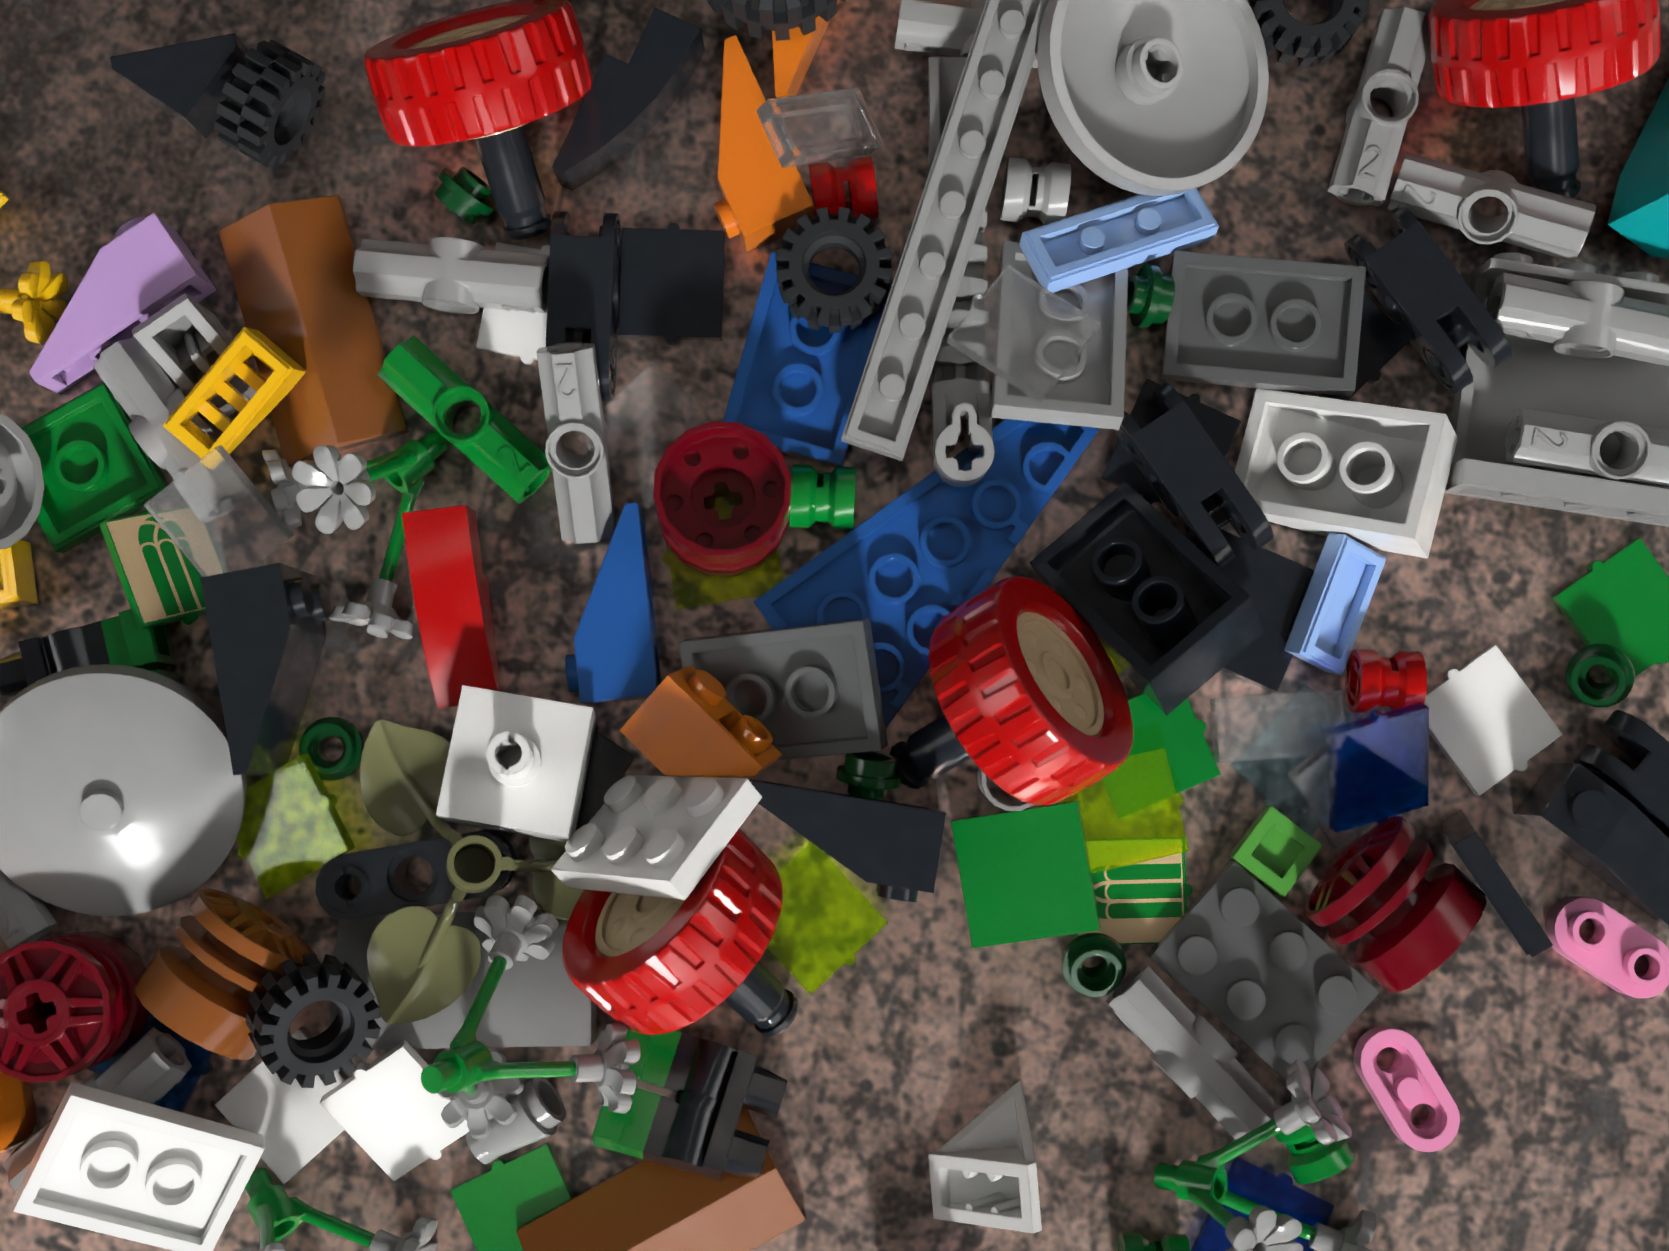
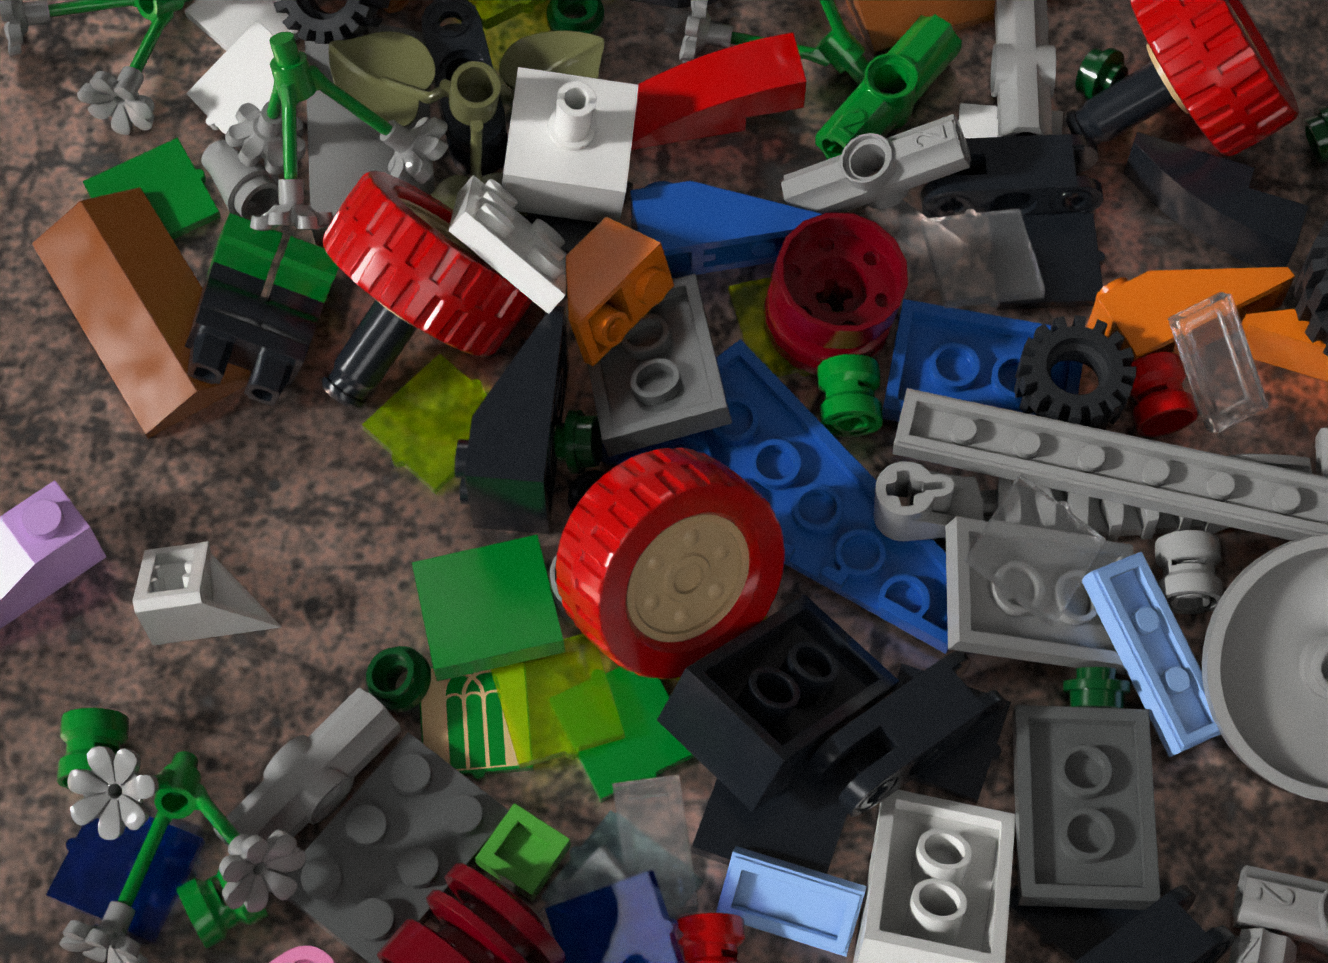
camera: 85 degrees right, 20 degrees down
none -> clear piece [921,209,1045,308]

